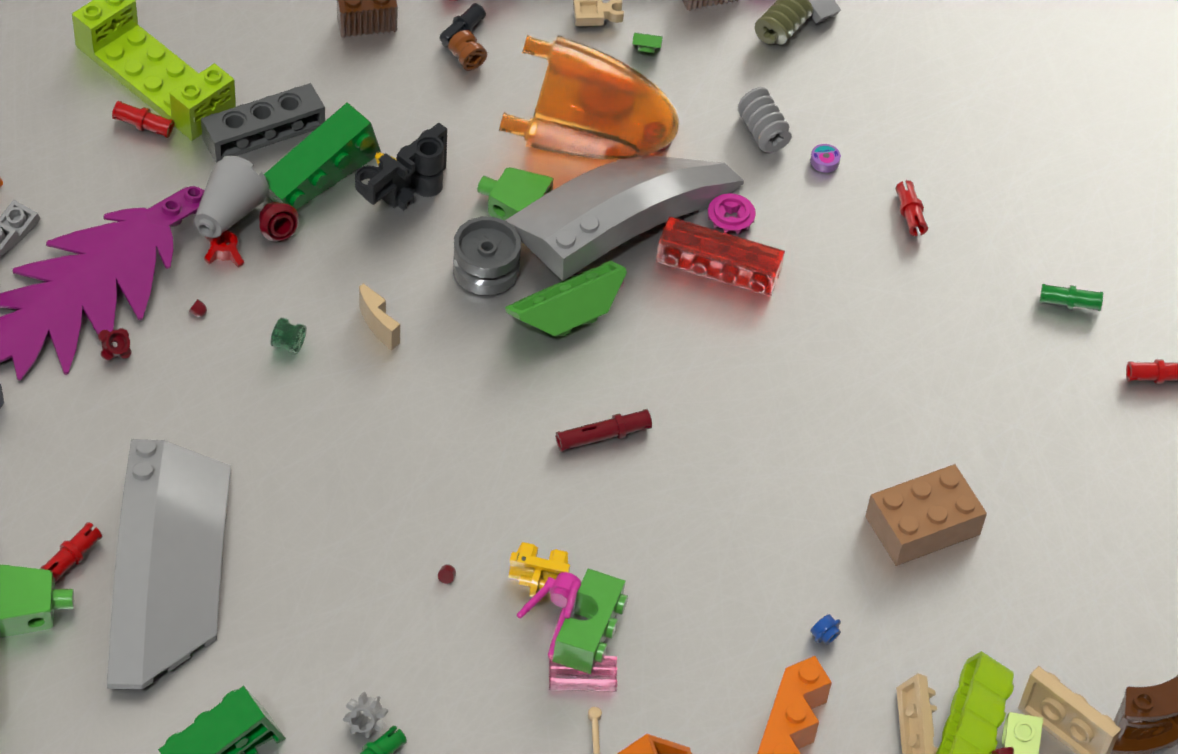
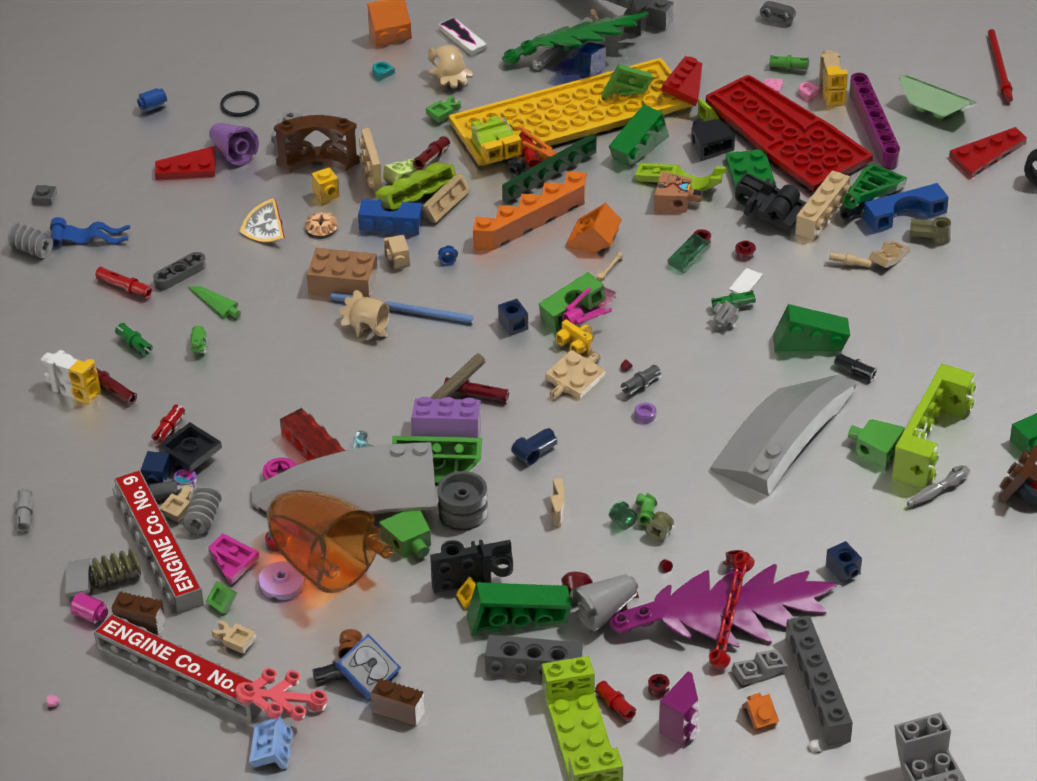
camera: 140 degrees left, 10 degrees down
red pin [40,522,103,583] -> none
none -> light grey pin [15,489,33,532]
none -> hips [41,350,101,405]
none -> dark red pin [96,367,137,406]
none -> brick [112,470,204,614]
none -> dark blue brick [141,451,171,486]
none -> dark grey piece [149,480,193,501]
none -> dark grey beam [153,252,206,290]
none -> black plate [158,422,222,472]
none -> tan plate [160,485,194,522]
none -> bright green bar [189,286,241,319]
none -> bright green arm [190,325,207,355]
none -> dark pink wing [208,533,260,585]
none -> shield [240,198,285,242]
none -> light nougat gear [305,212,338,236]
none -> yellow brick [311,167,340,203]
none -> medium blue piece [331,292,474,324]
none -> tile [335,634,401,700]
none -> tan piece [339,290,390,338]
none -> clear light blue arm [353,430,374,449]
none -> blue arch [358,199,423,234]
none -> tan brick [384,235,410,269]
none -> medium lavender brick [411,397,481,438]
none -> dark tan axle [430,353,486,399]
none -> dark blue brick [498,299,528,336]
none -> dark blue piece [511,428,557,466]
none -> tan plate [545,350,606,400]
none -> dark grey pin [621,365,661,396]
none -> medium lavender tile [634,403,656,423]
none -> bright green arm [635,493,657,526]
none -> olive wheel [646,512,674,541]
none -> dark red bush [648,674,670,698]
none -> magenta slope [659,671,699,746]
none -> red piece [709,551,755,670]
none -> black axle [834,354,877,381]

